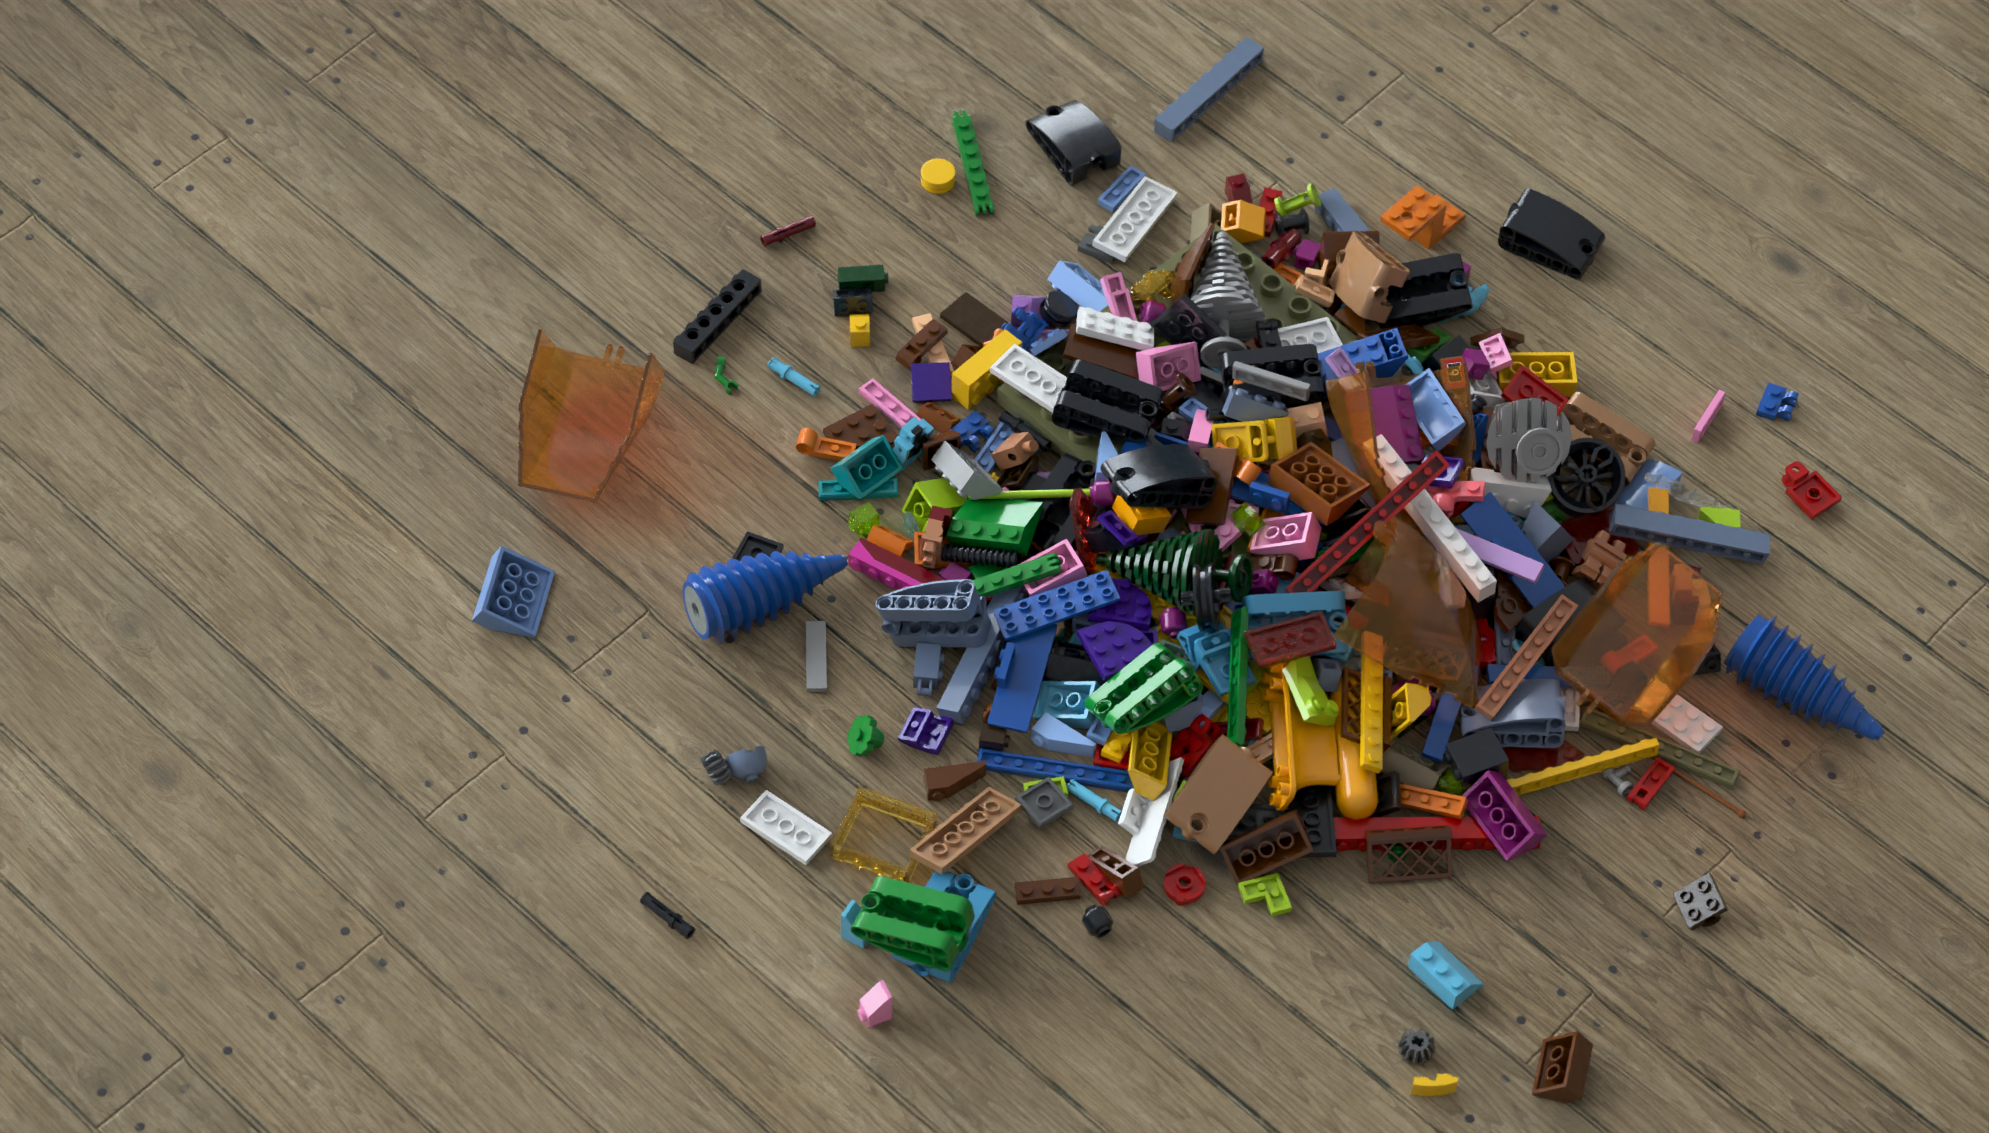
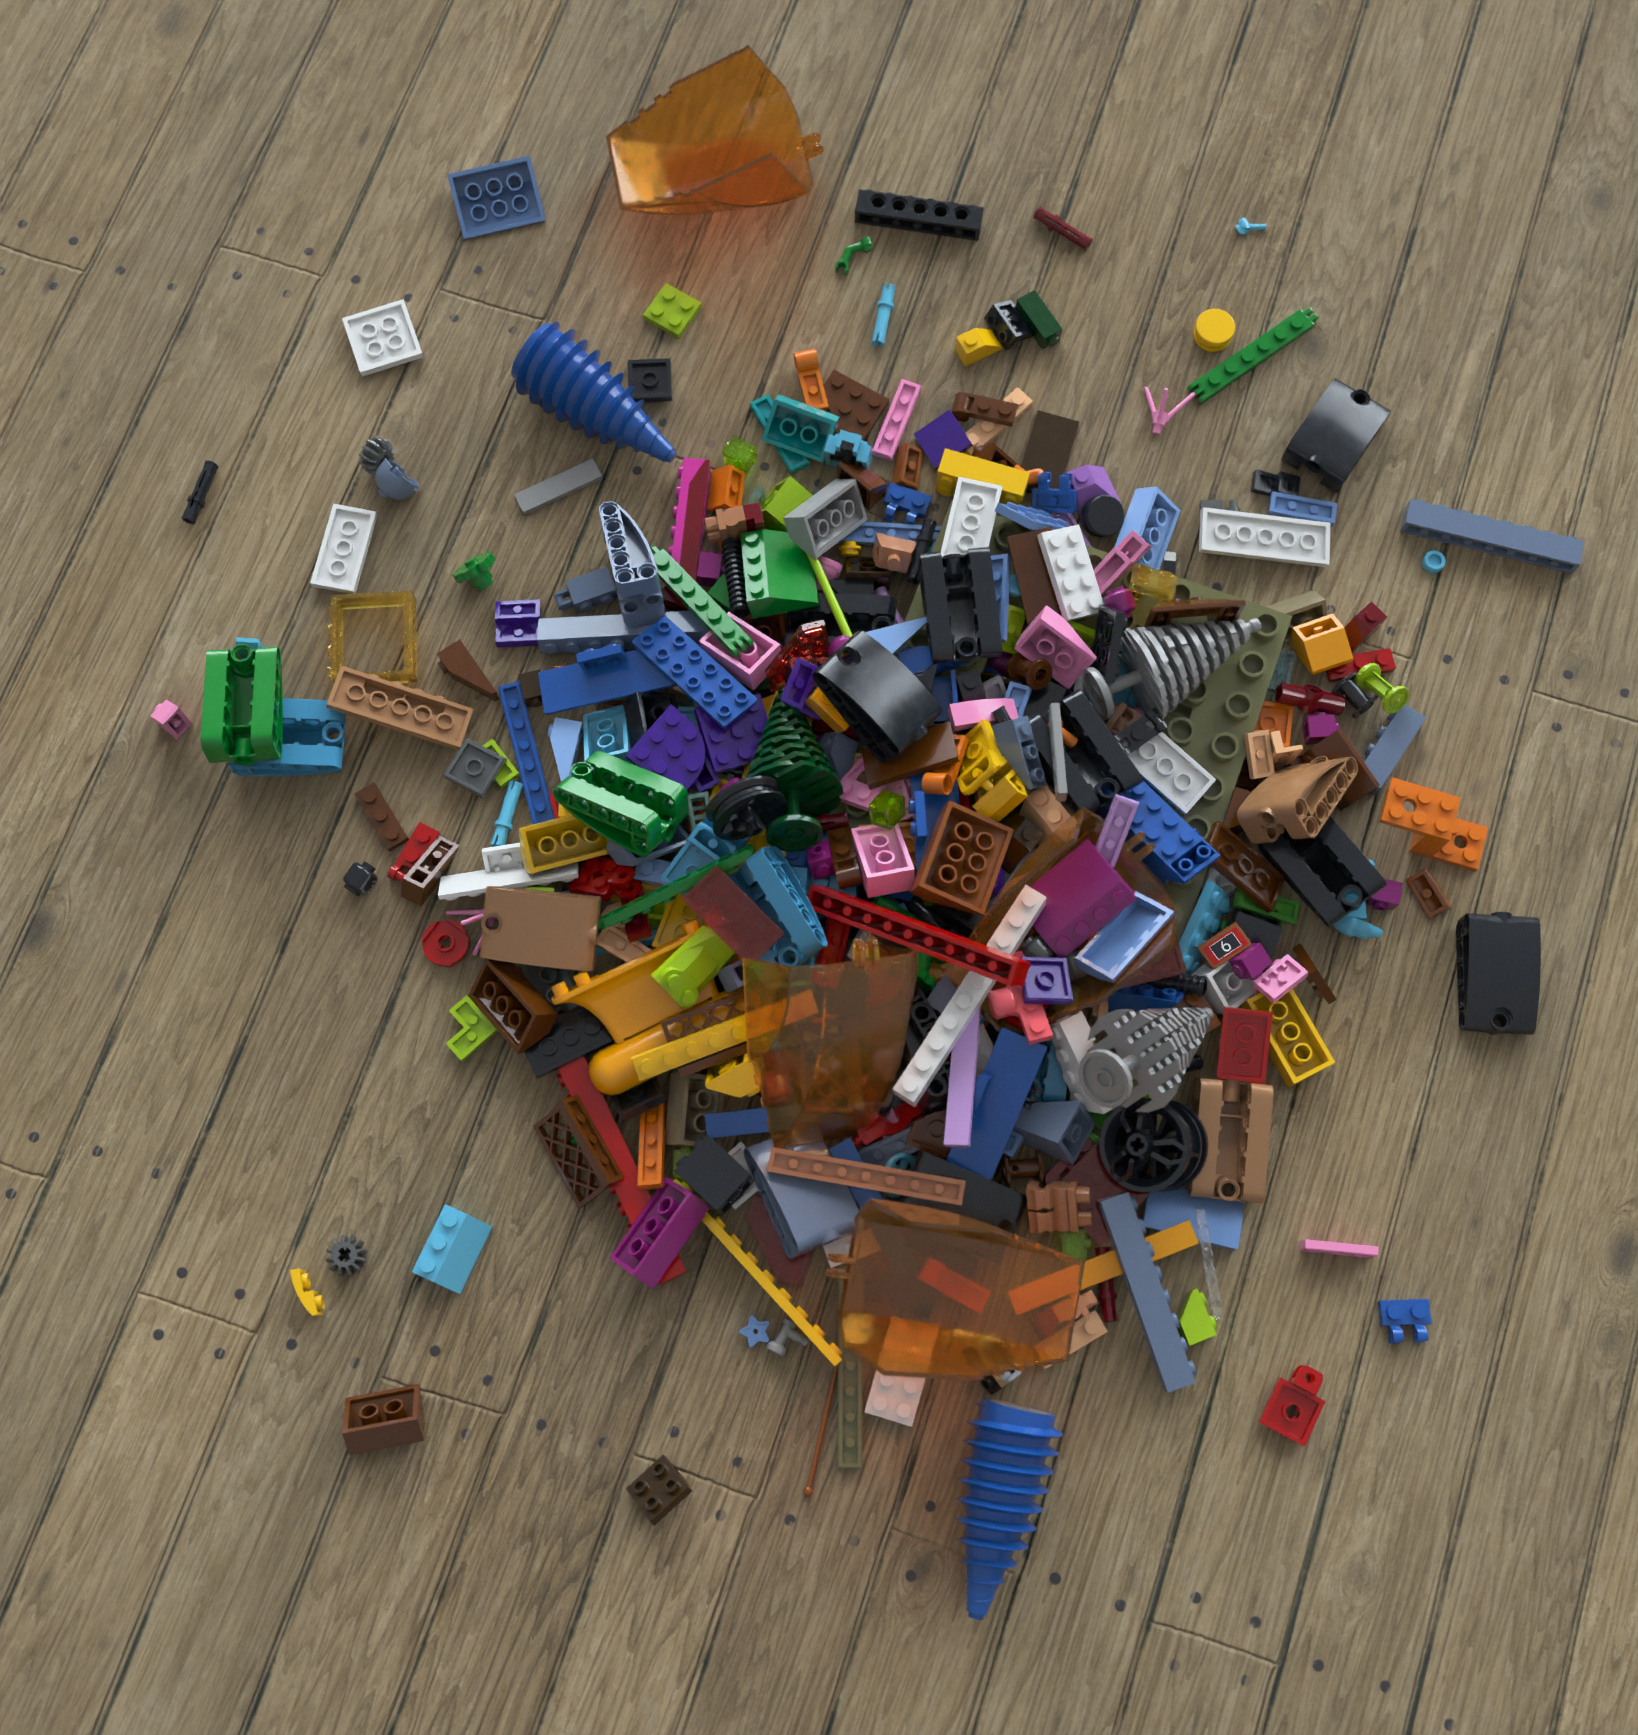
camera: 65 degrees right, 20 degrees up
red plate [1626,757,1675,810] -> none
none -> white plate [342,299,423,377]
none -> bright pink plant [446,909,497,956]
none -> lime plate [643,283,702,339]
none -> medium blue plate [739,1315,770,1348]
none -> bright pink plant [1144,386,1195,435]
none -> medium azure hand [1235,218,1267,235]
none -> black slope [1251,469,1300,496]
none -> dark orange slope [1405,868,1452,919]
none -> medium azure tile [1421,550,1446,574]

